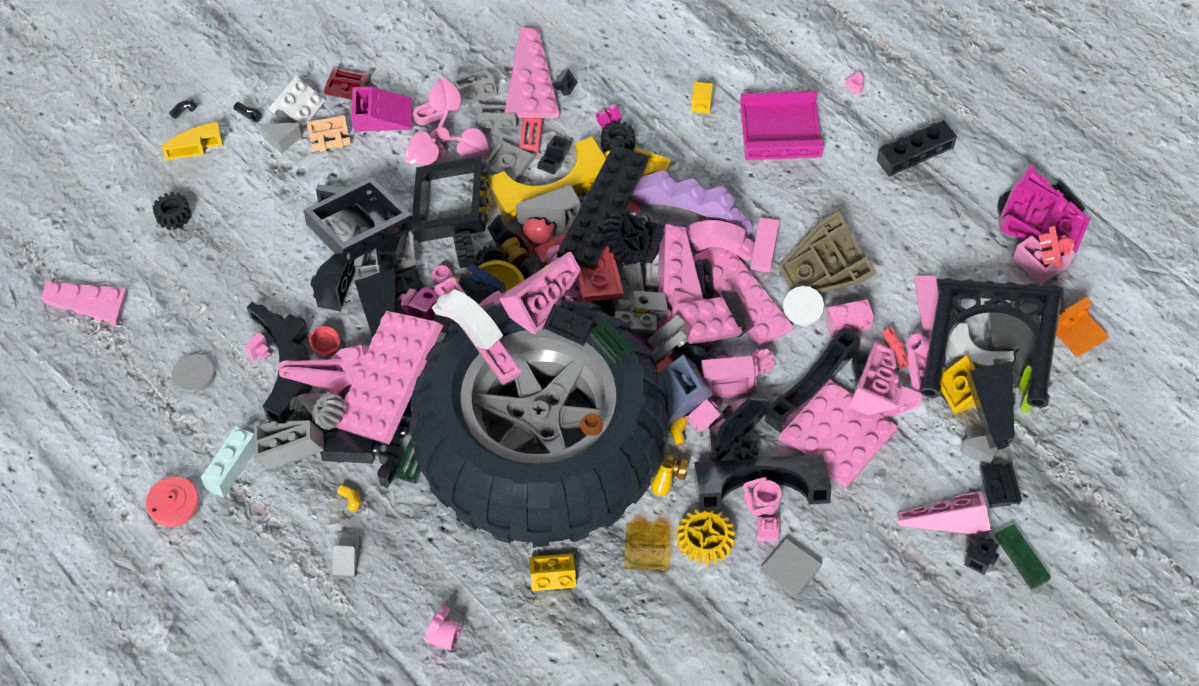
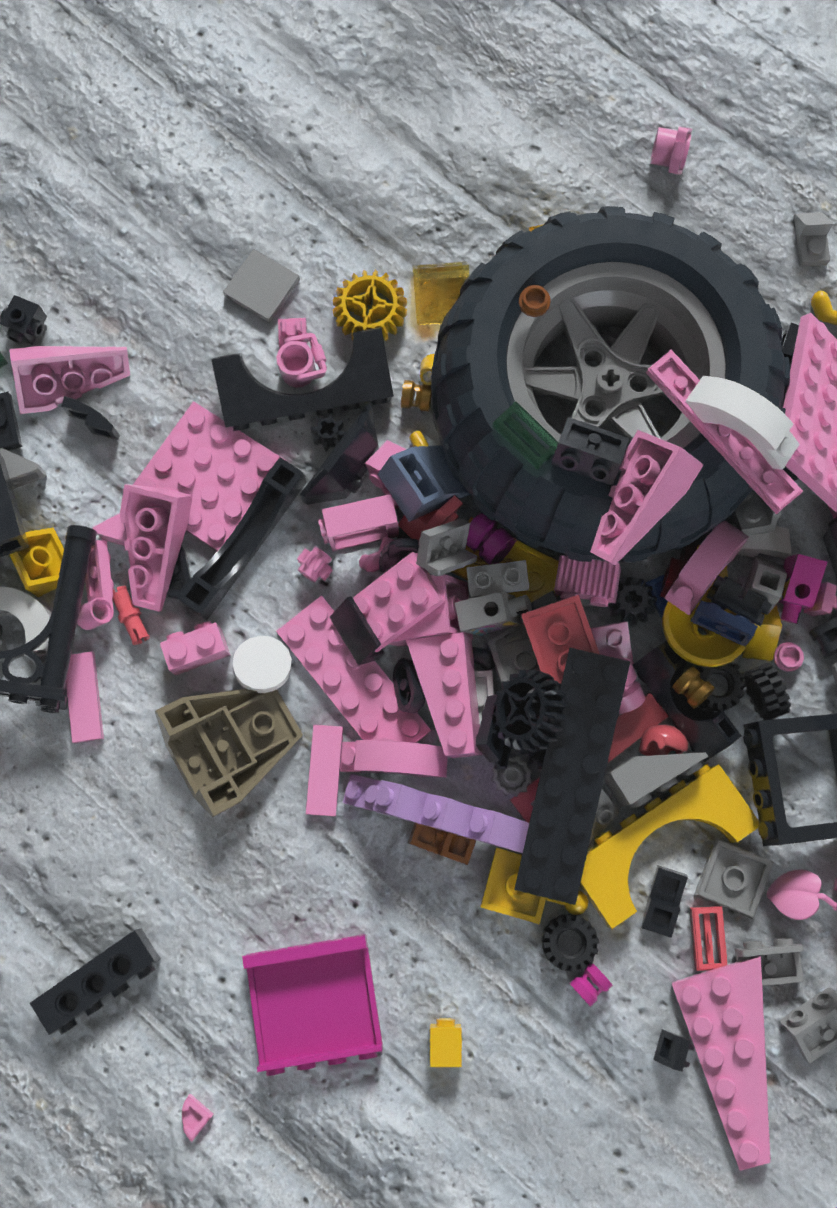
camera: 175 degrees right, 20 degrees up
none -> black slope [61,396,120,440]

